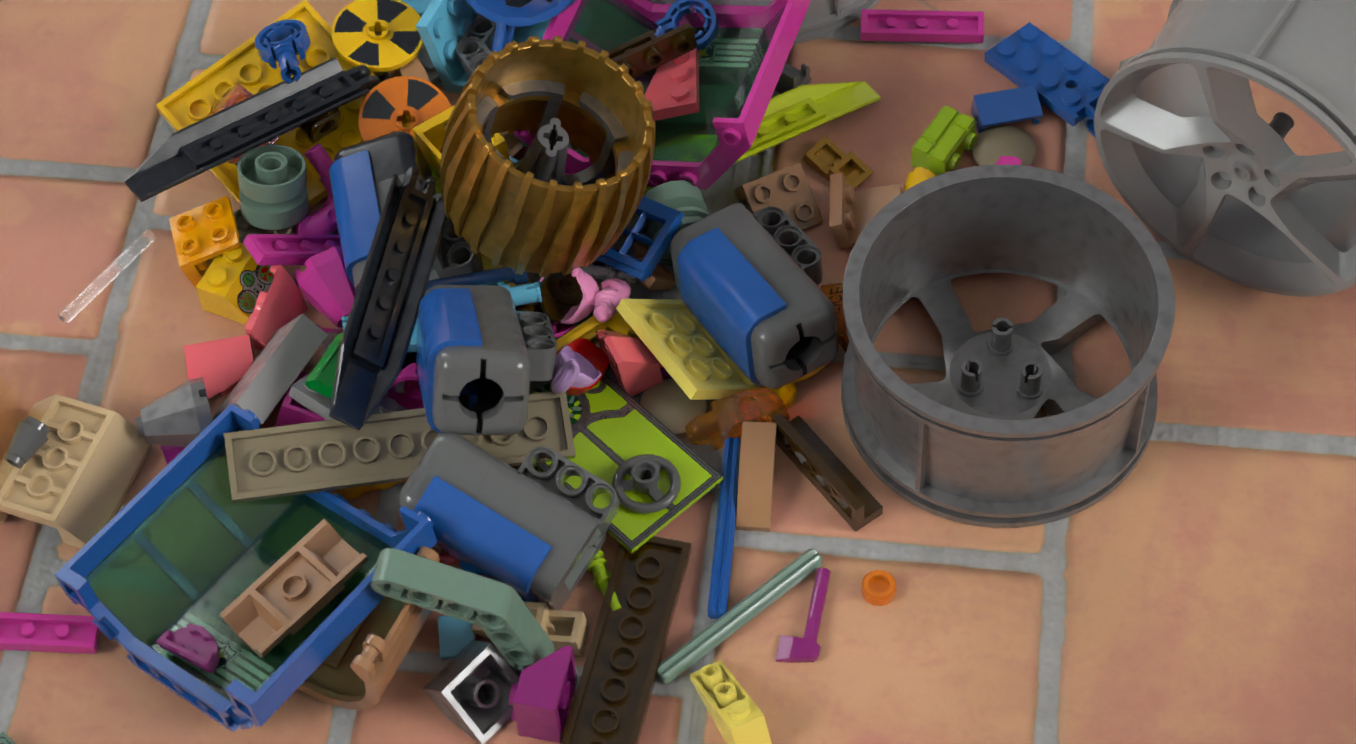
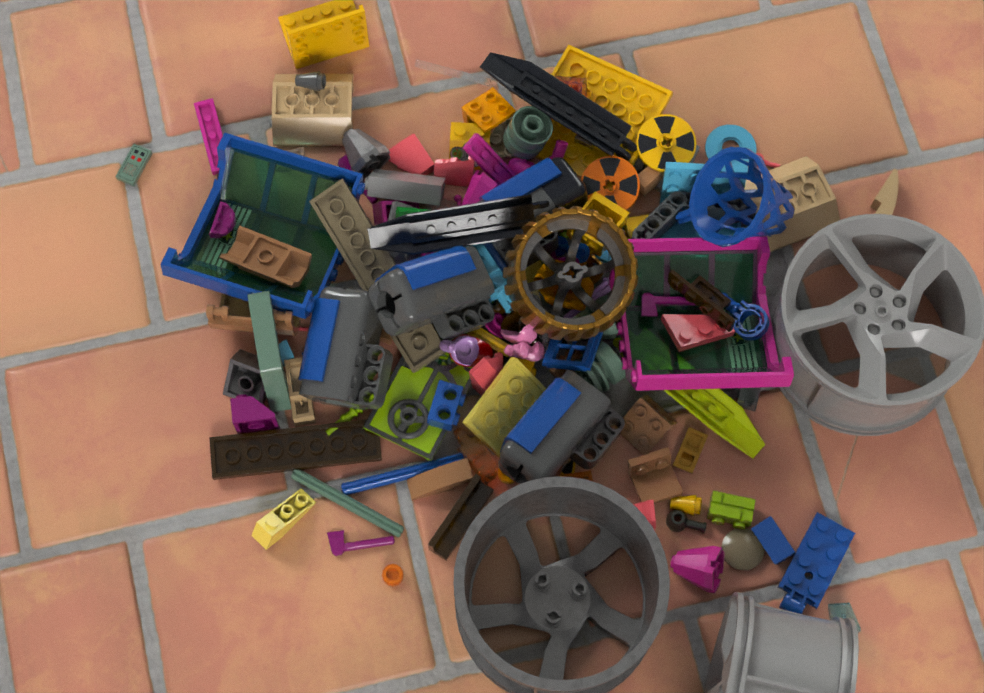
camera: 65 degrees right, 15 degrees up
blue pin [255,19,311,83] -> none
dark pink plate [860,9,984,43] -> none
none -> blue brick [427,380,466,431]

